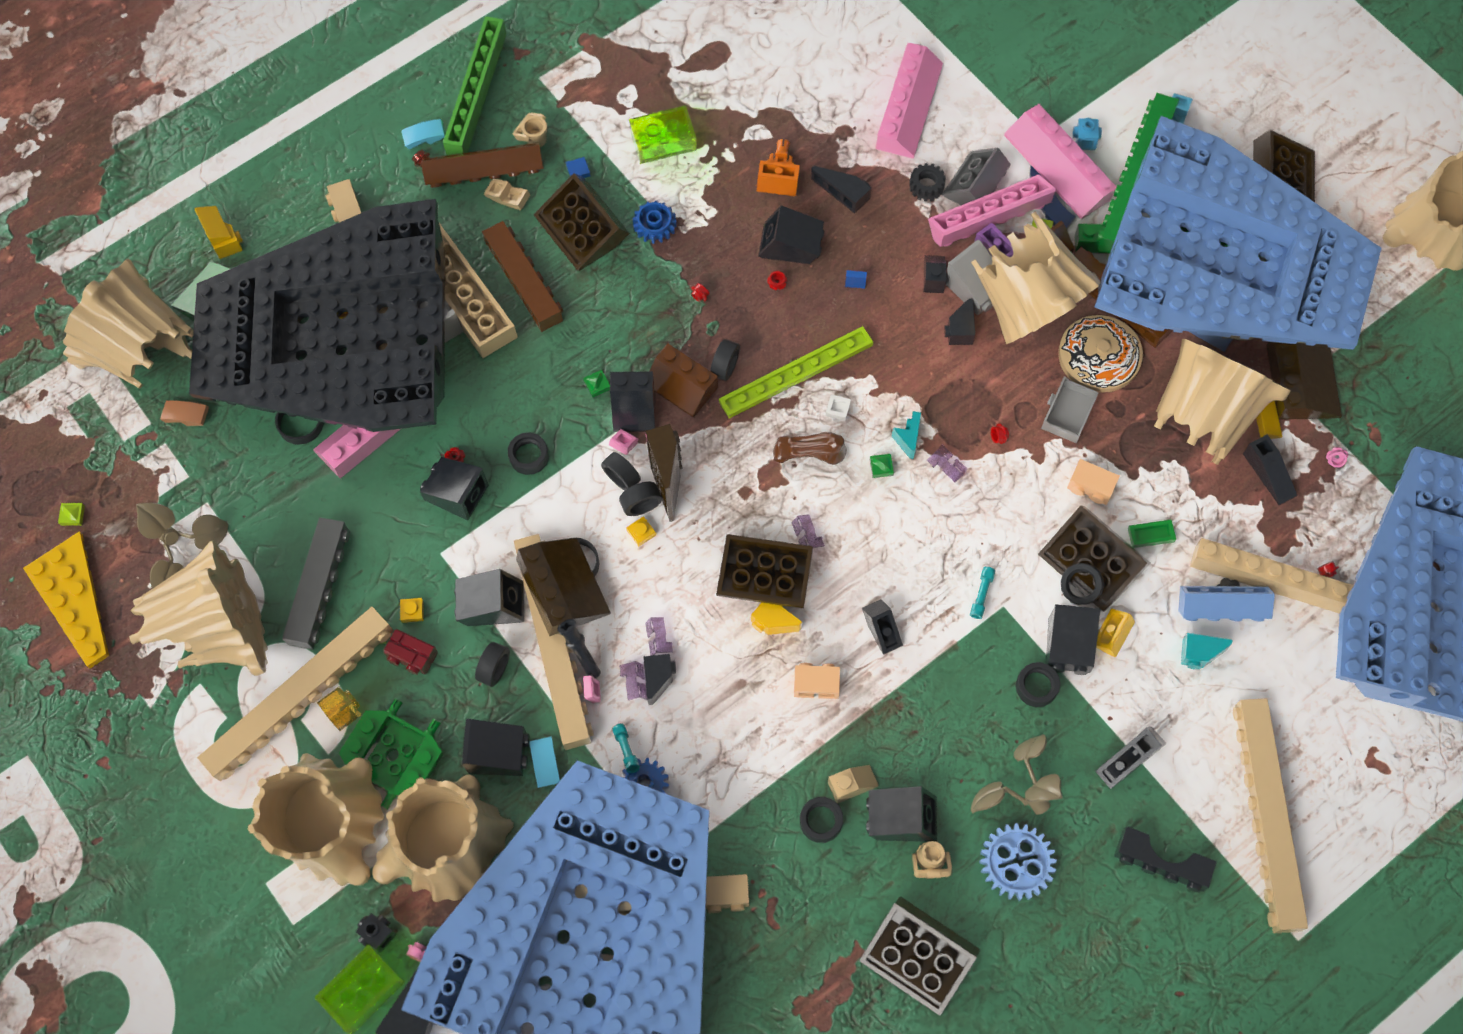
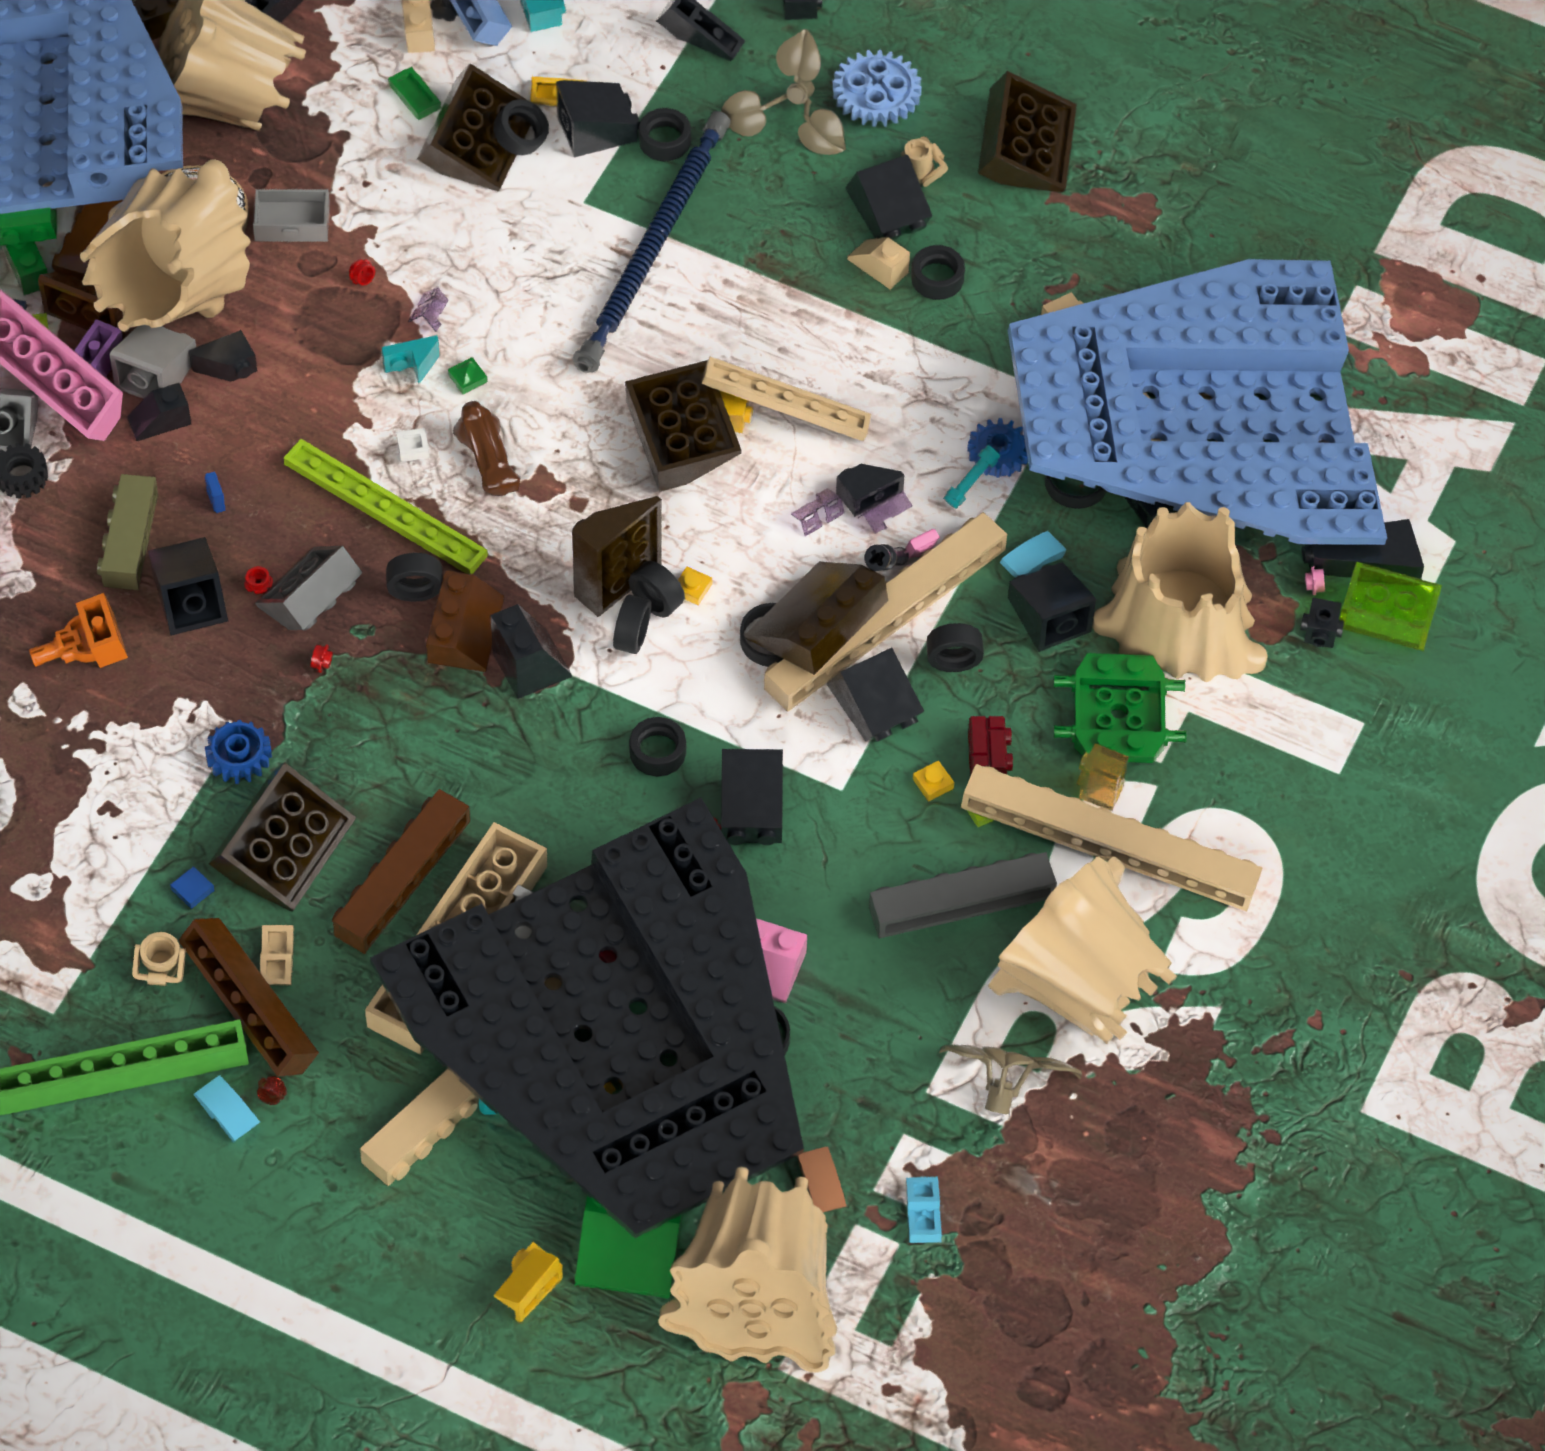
camera: 120 degrees left, 10 degrees down
yellow wing [23,531,109,669] -> none
lime tile [58,503,85,526] -> none
tan piece [248,753,384,886] -> none
green tile [583,370,610,398] -> none
bright pink tile [609,429,638,455] -> none
clear neon green brick [629,105,697,164] -> none
clear purple piece [792,514,824,548] -> none
light nougat piece [794,663,840,699] -> none
black slope [811,166,872,214] -> none
black slope [862,599,903,655] -> none
teal bar [969,567,996,619] -> none
light nougat piece [1067,459,1120,505] -> none
none -> olive brick [97,474,158,590]
none -> slope [255,546,363,631]
none -> dark blue hose [572,111,731,373]
none -> tan plate [702,356,871,441]
none -> medium azure slope [906,1177,942,1243]

